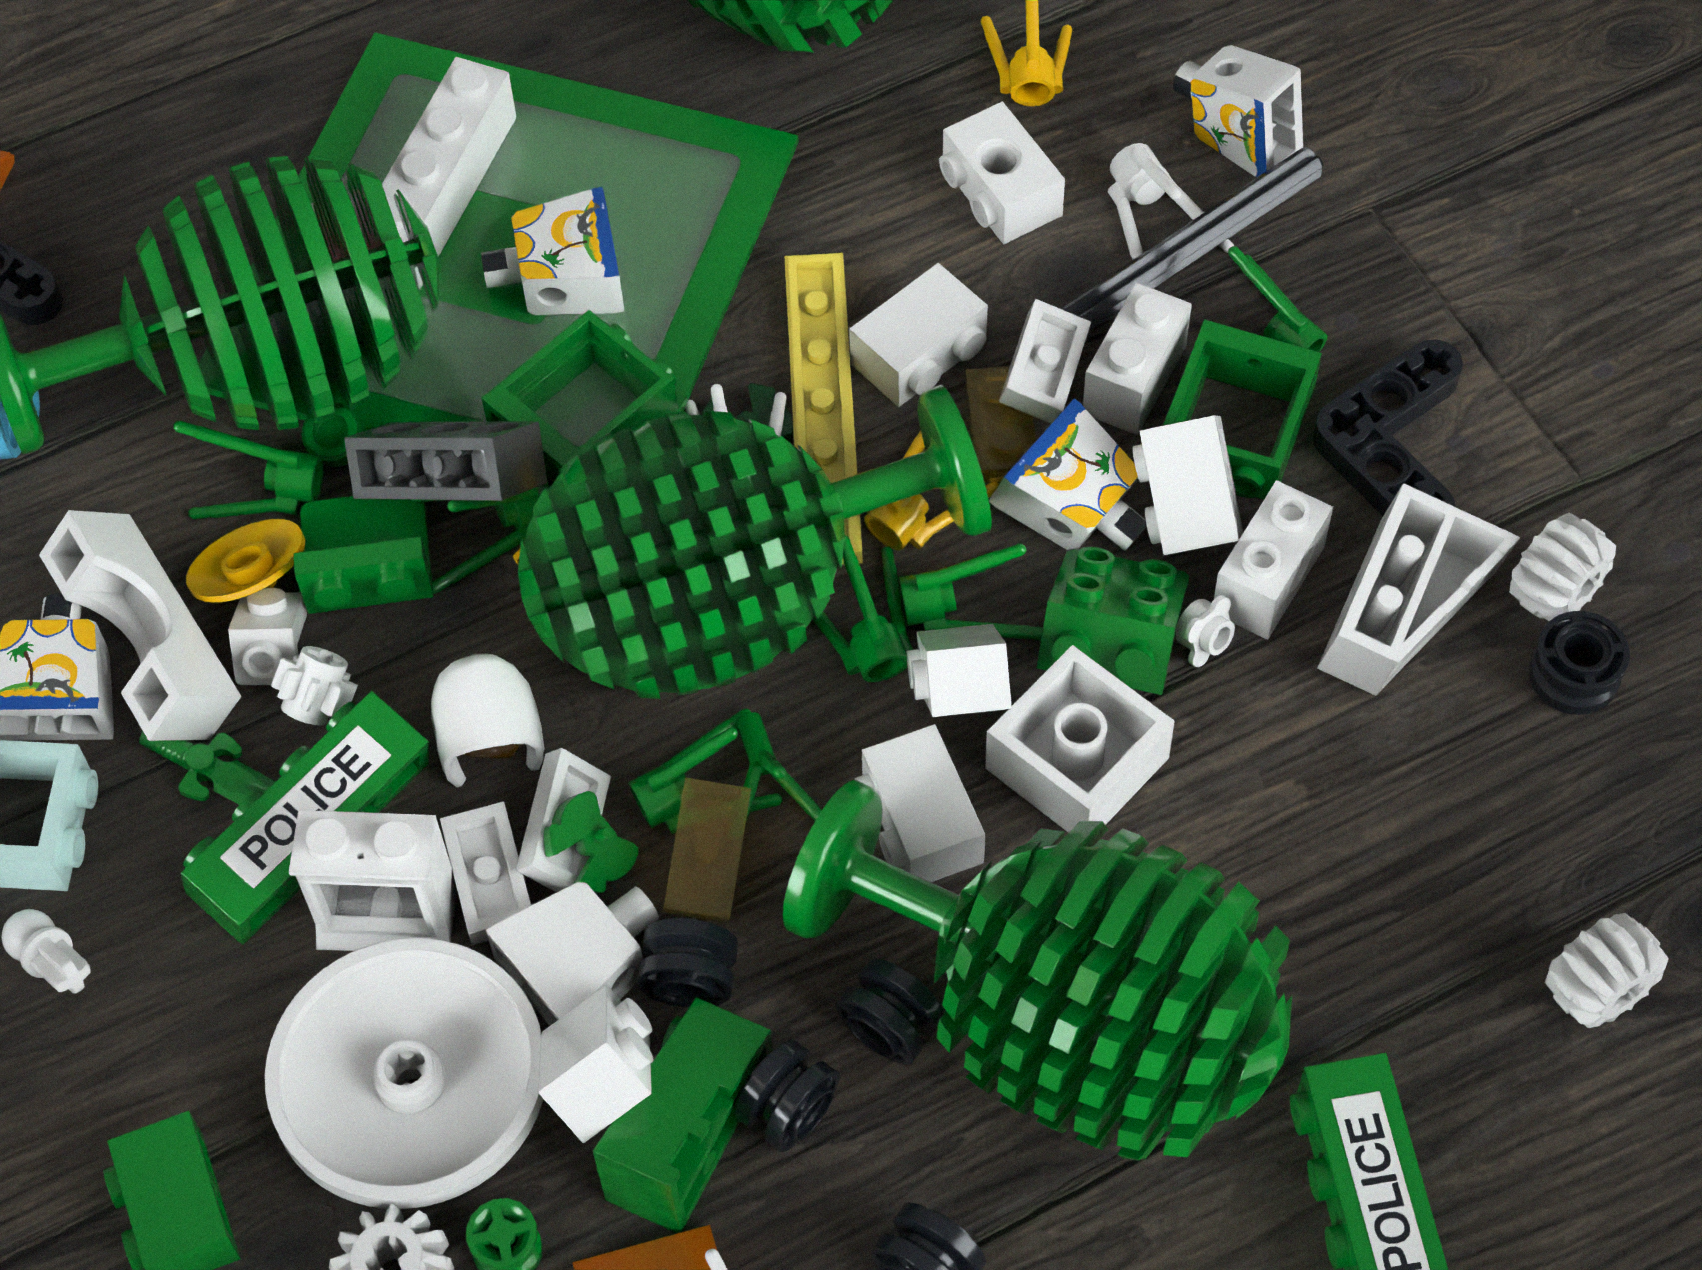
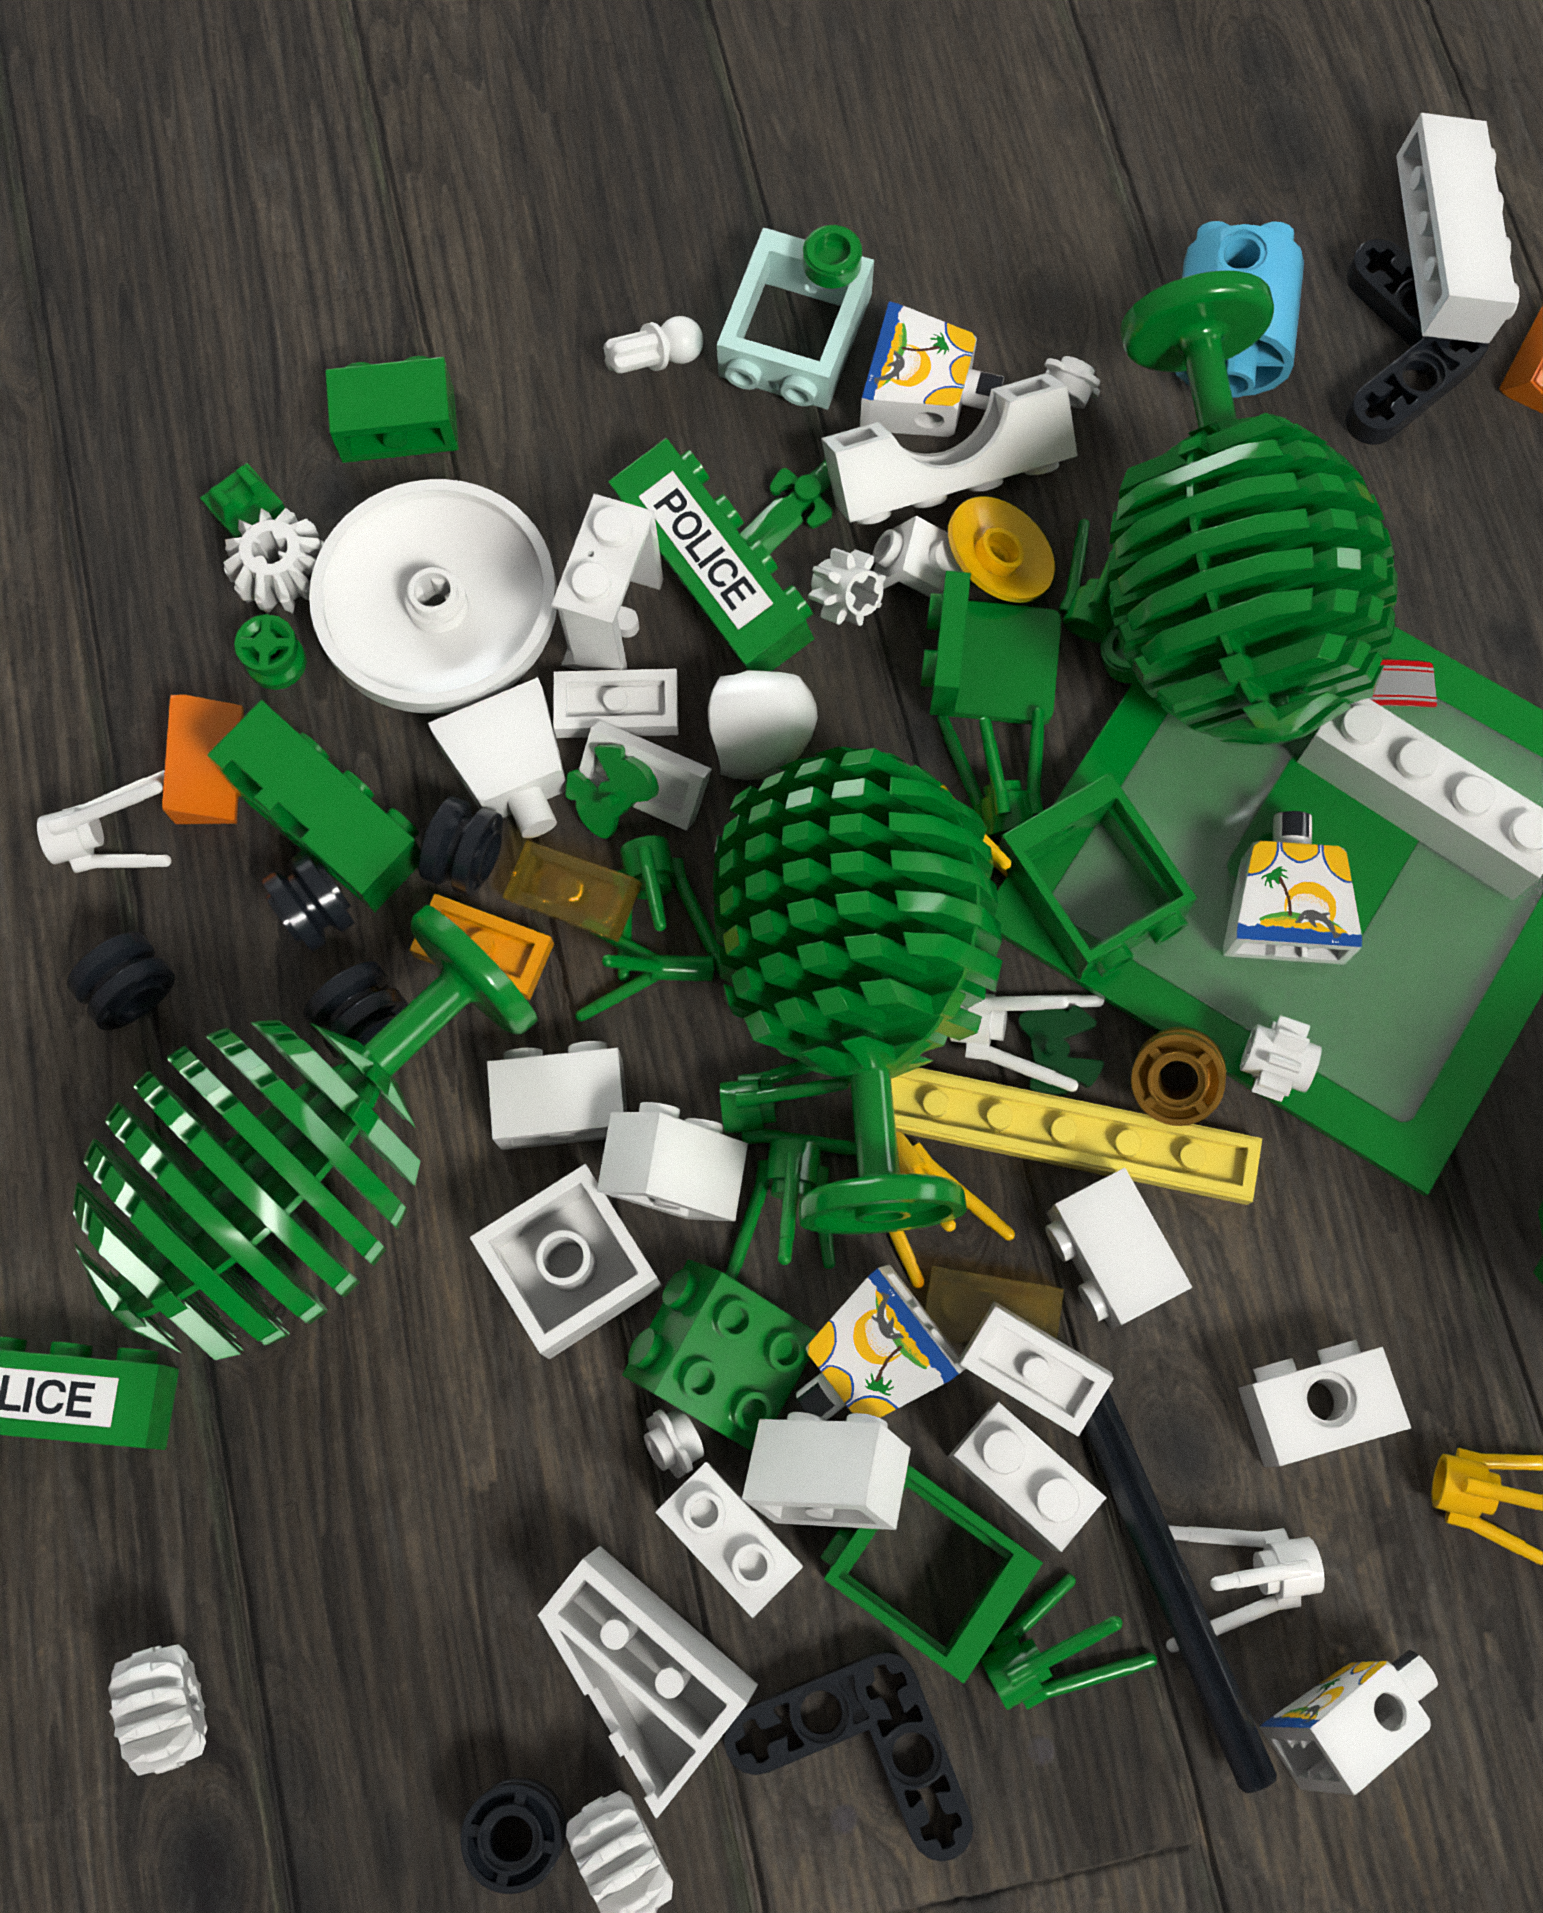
camera: 105 degrees right, 15 degrees up
dark grey brick [344,421,547,501] -> none
white brick [538,984,653,1143] -> none
none -> light orange plate [409,894,554,1001]
none -> white plate [1044,356,1100,408]
none -> pearl gold wheel [1131,1027,1226,1126]
none -> white gear [1240,1015,1322,1102]

